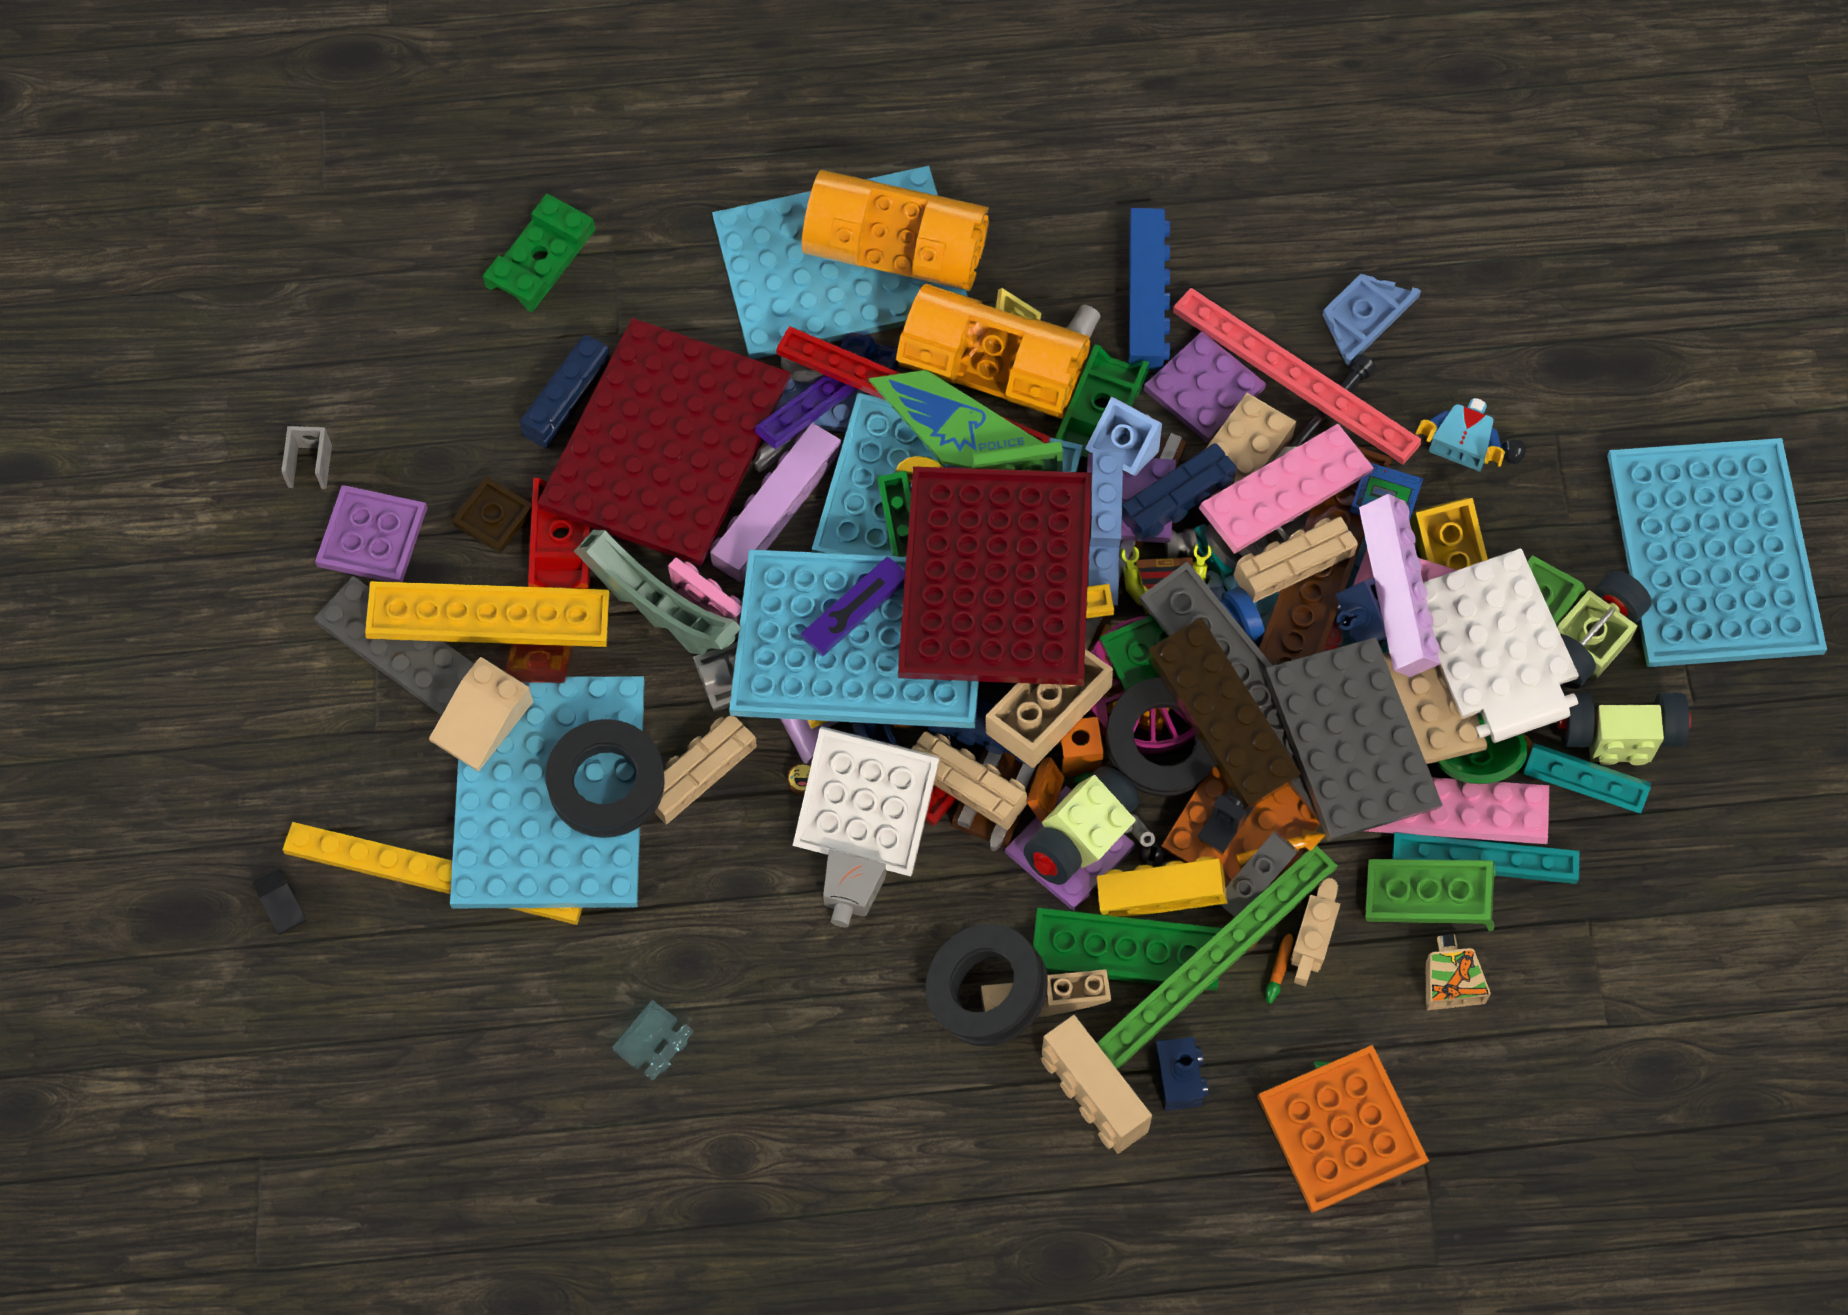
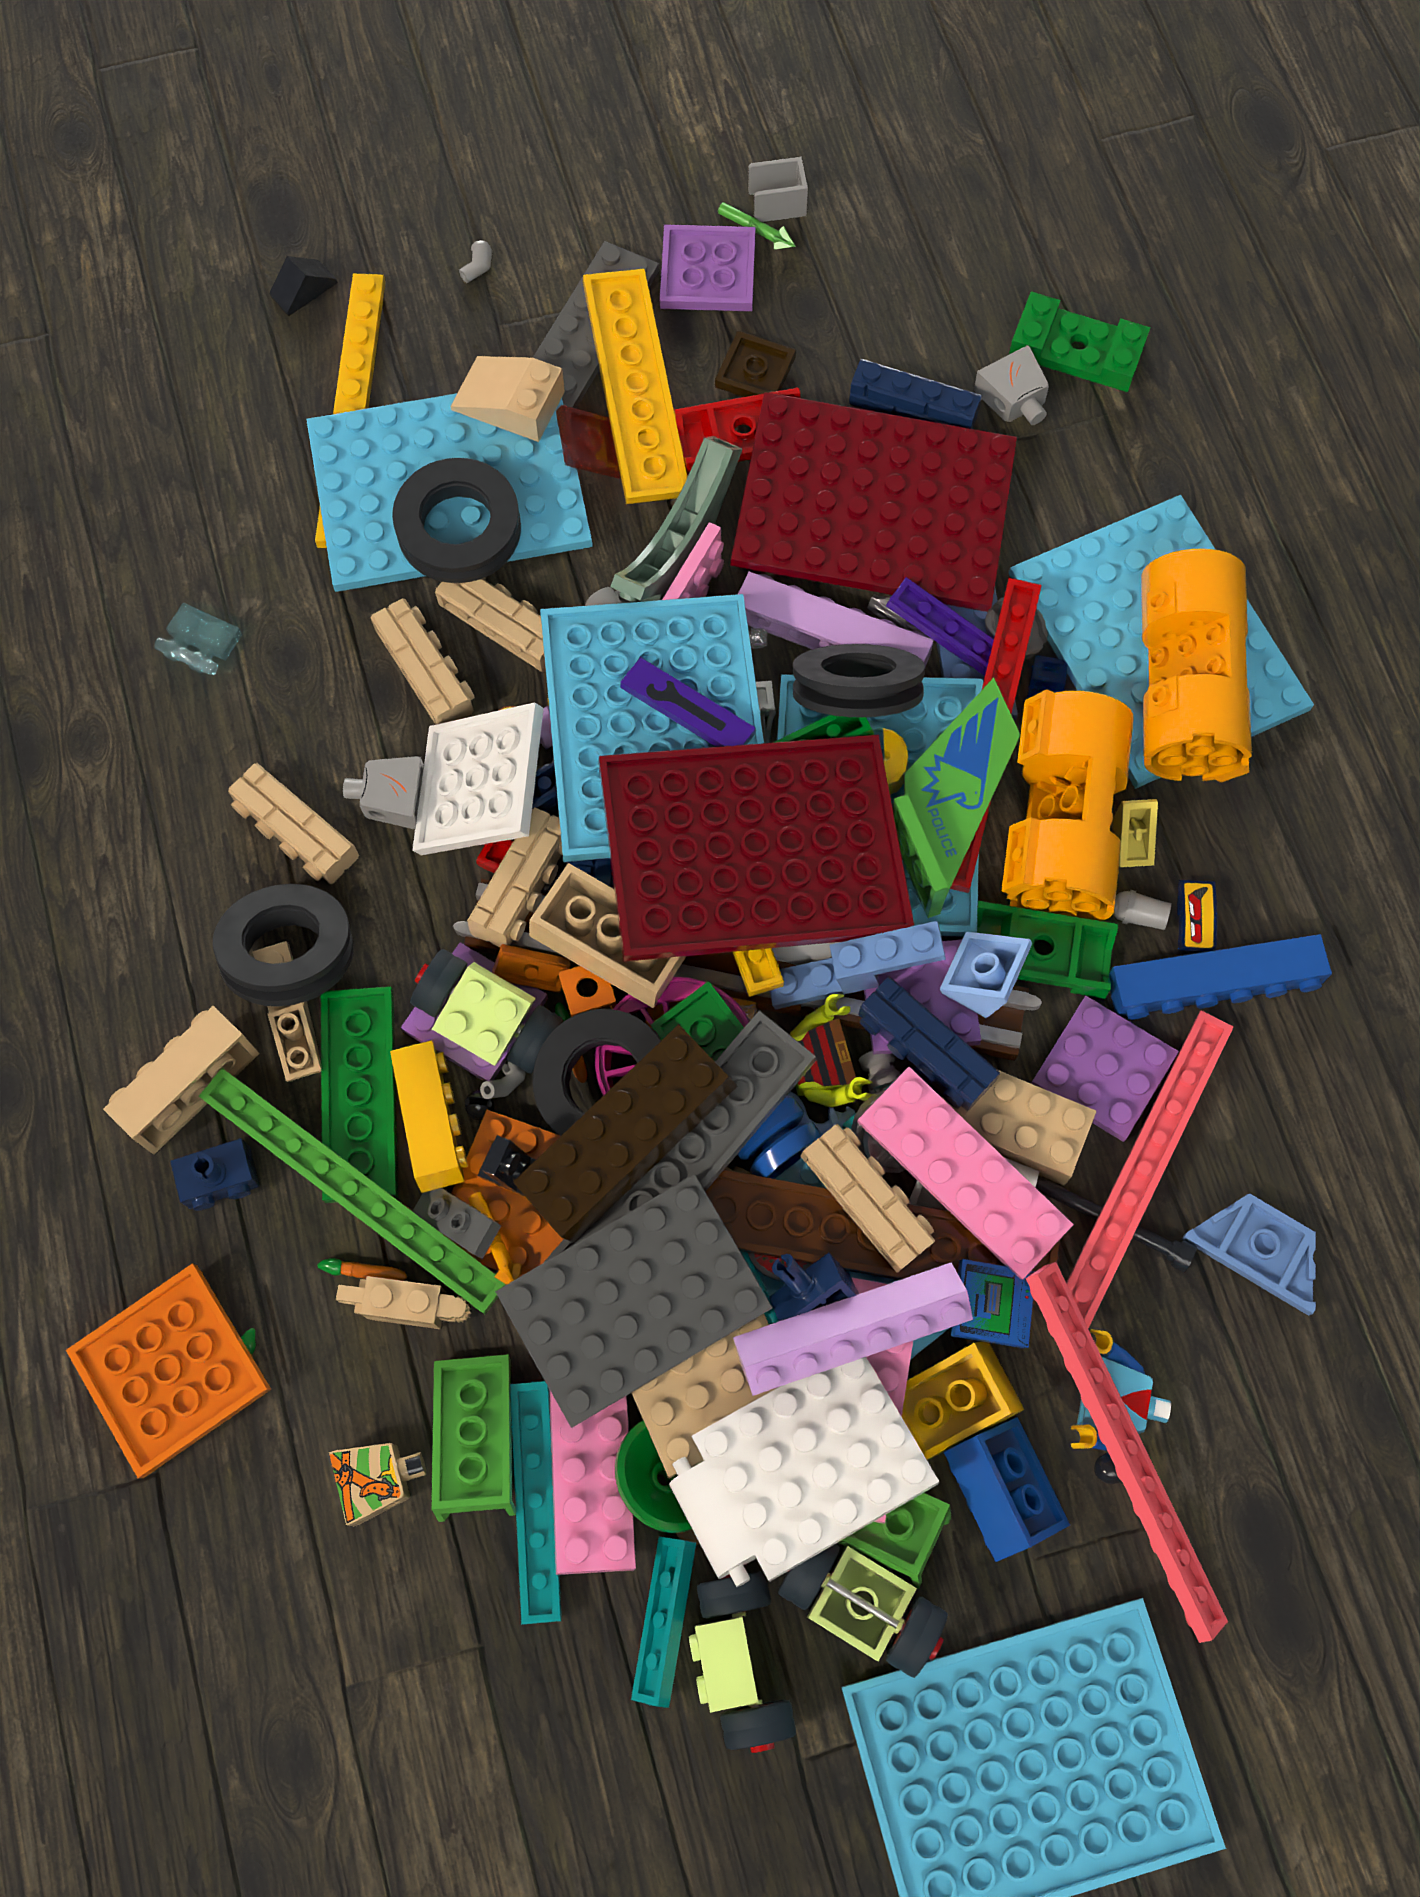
camera: 80 degrees right, 5 degrees up
none -> tan brick [228,763,359,884]
none -> tan brick [370,598,475,725]
none -> light grey arm [459,240,492,283]
none -> bright green piece [718,202,796,250]
none -> black tyre [793,644,925,717]
none -> blue slope [944,1417,1070,1562]
none -> light grey torso [974,345,1049,425]
none -> coral plate [1026,1262,1228,1643]
none -> slope [1177,880,1217,951]

